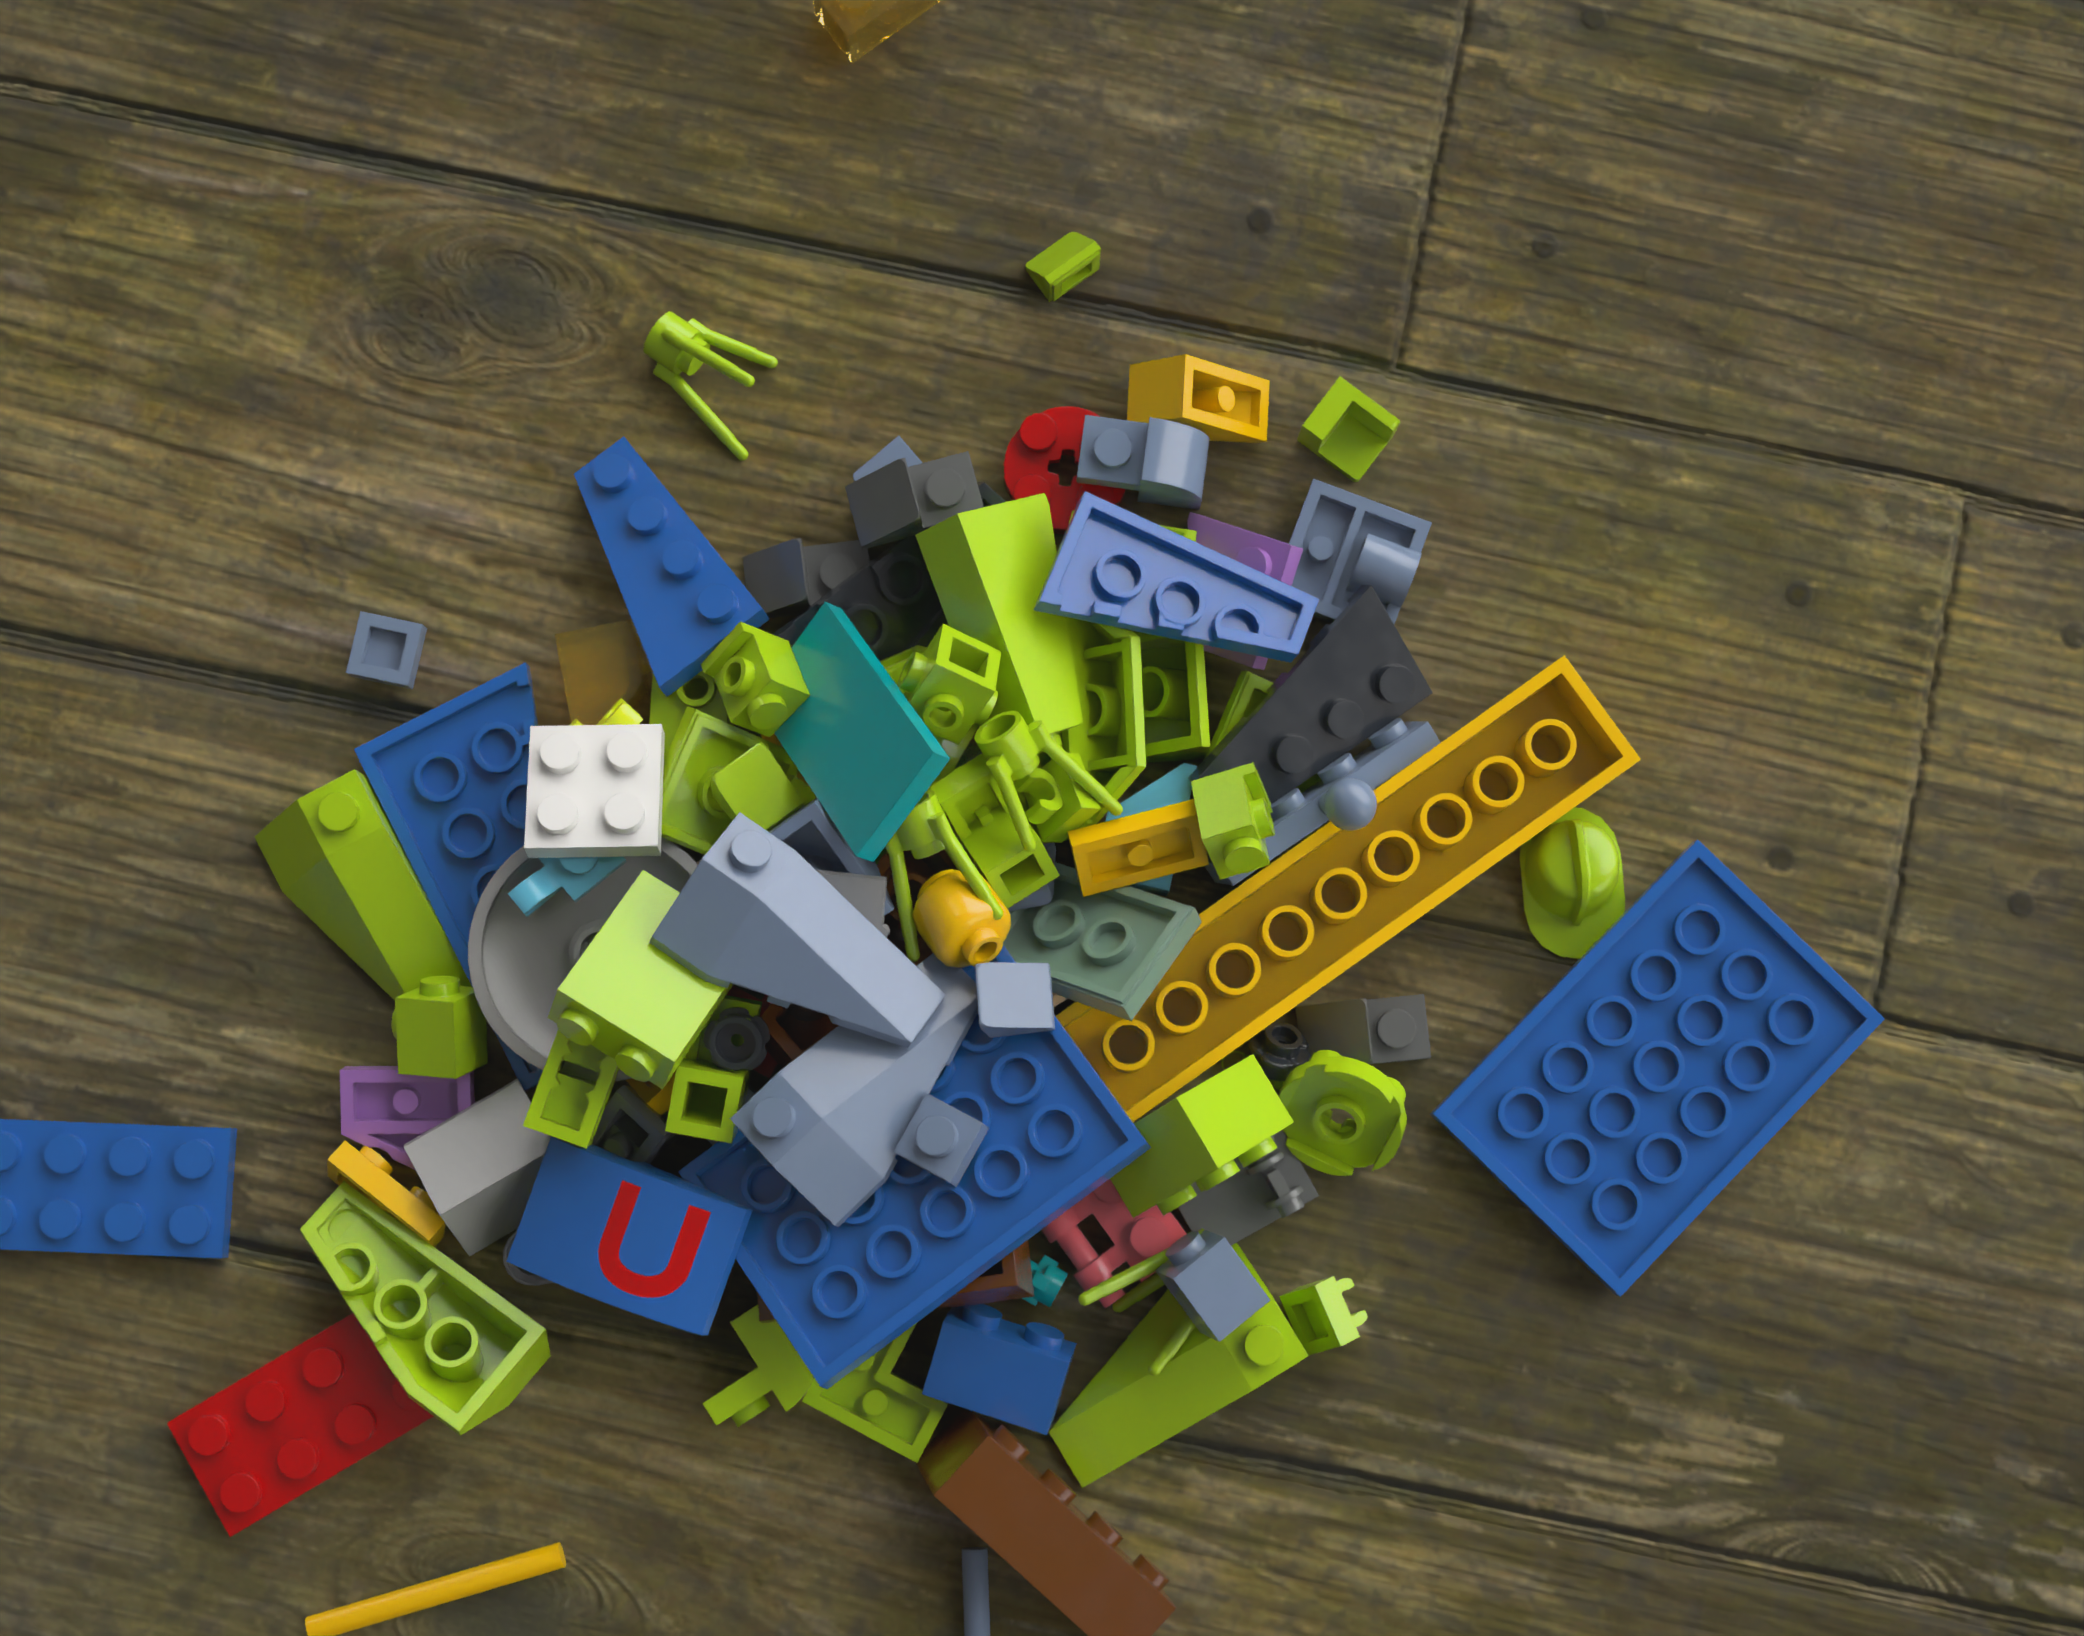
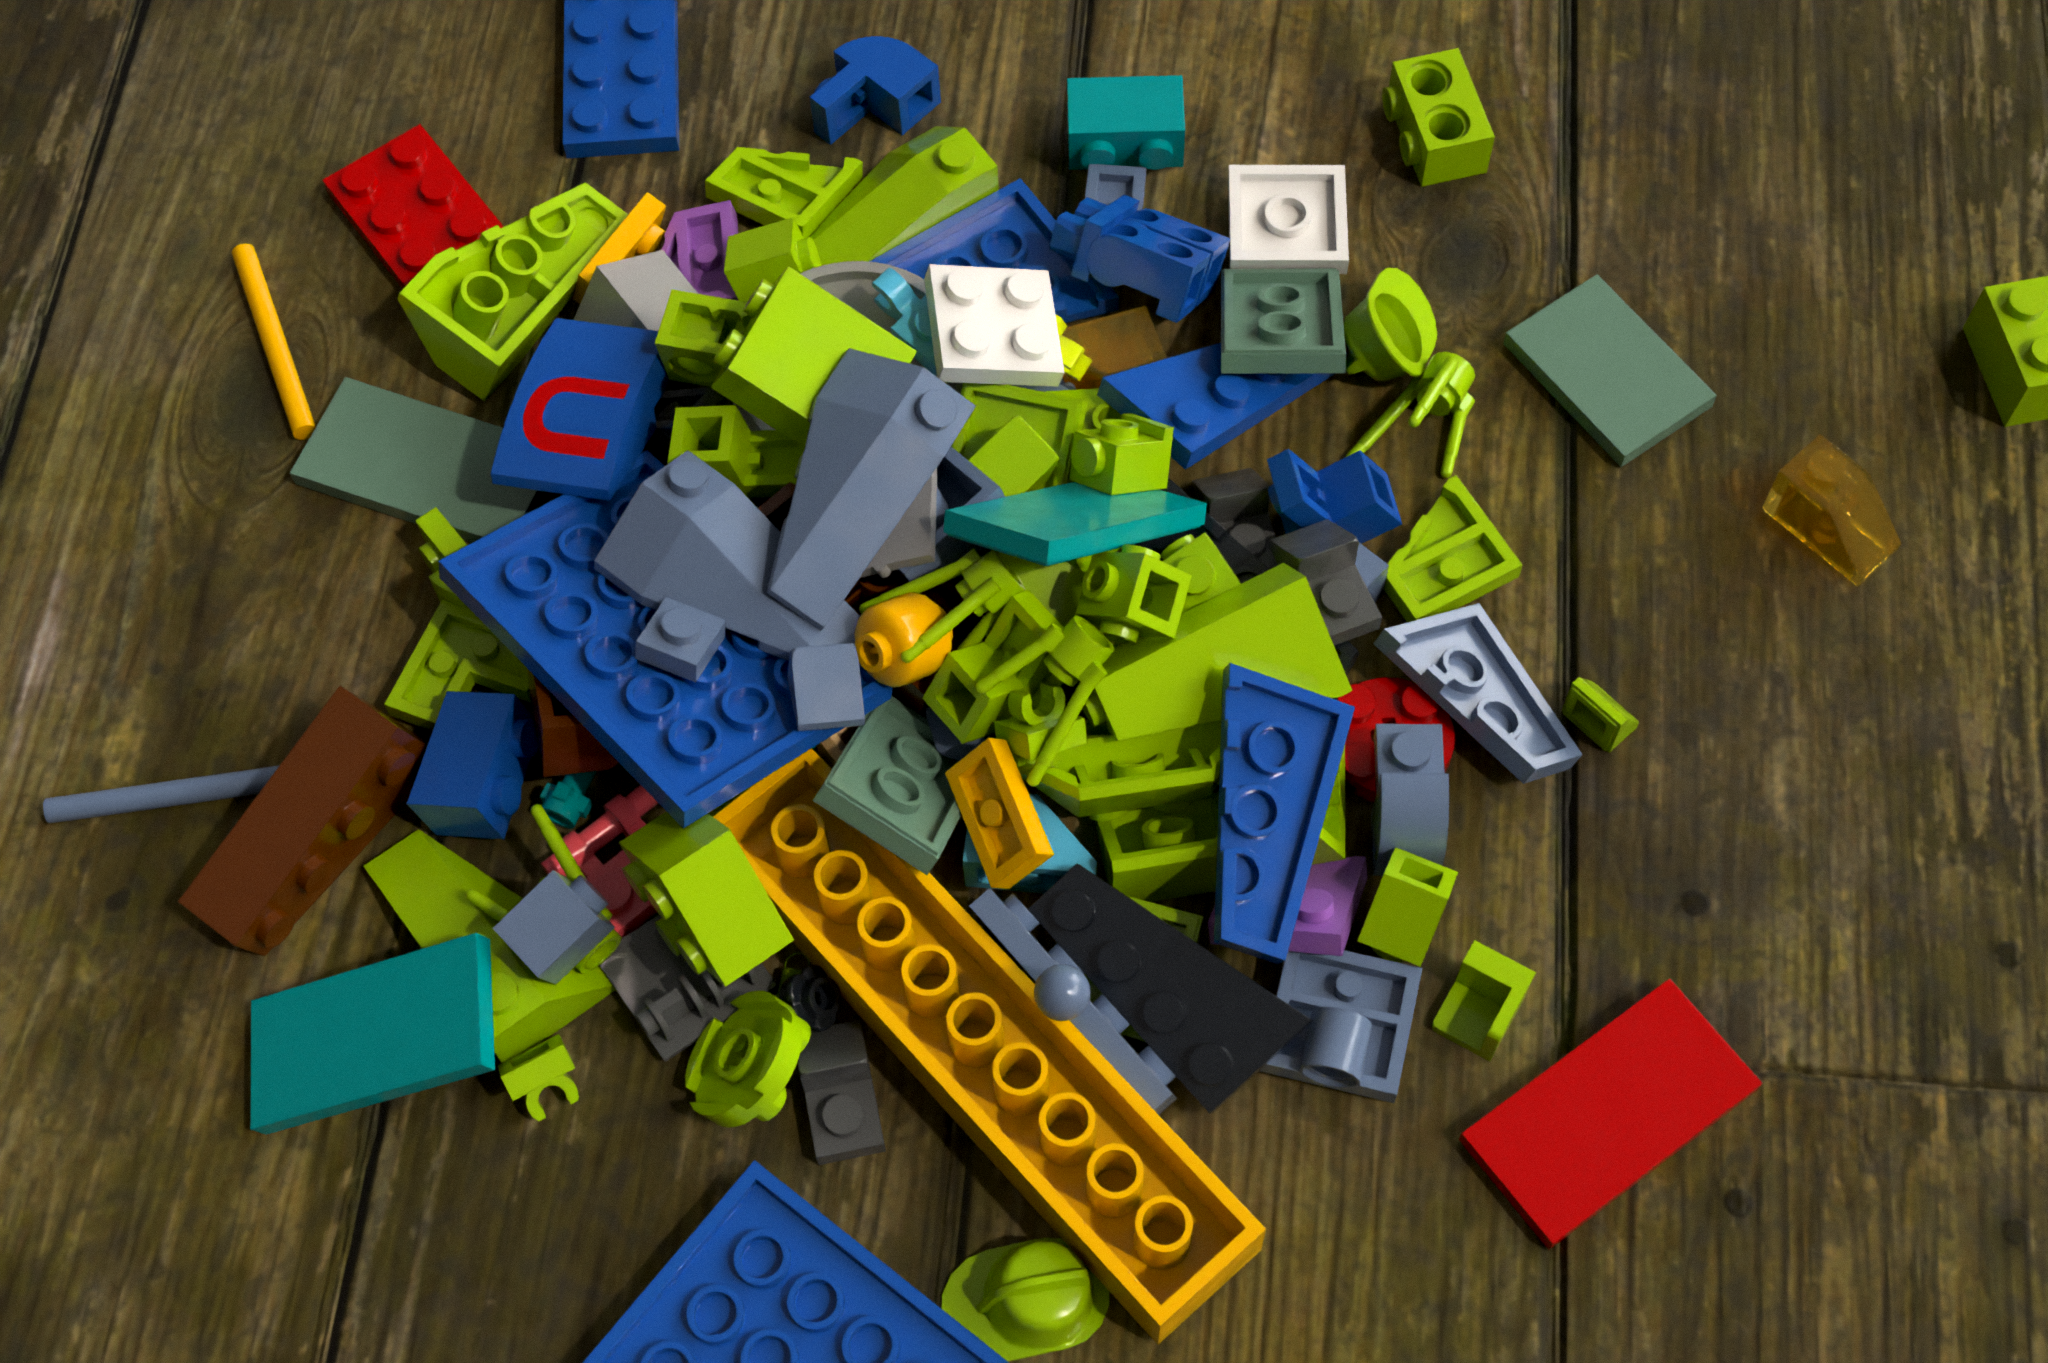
camera: 90 degrees right, 20 degrees down
black plate [704,1007,770,1071] -> none
yellow slope [1127,354,1270,443] -> none
lime brick [1191,762,1275,880] -> none
none -> teal tile [250,933,495,1135]
none -> sand green tile [290,377,546,543]
none -> lime wing [705,147,863,238]
none -> blue brick [809,36,941,145]
none -> blue hips [1049,195,1231,323]
none -> teal brick [1067,75,1185,170]
none -> lime brick [1161,532,1242,613]
none -> sand green tile [1221,268,1346,374]
none -> white plate [1228,165,1349,274]
none -> blue brick [1267,449,1402,544]
none -> lime piece [1343,268,1437,382]
none -> lime brick [1357,848,1458,967]
none -> sand blue wing [1373,603,1583,784]
none -> lime brick [1382,48,1495,187]
none -> lime wing [1384,475,1522,622]
none -> red tile [1459,978,1763,1250]
none -> sand green tile [1503,274,1717,467]

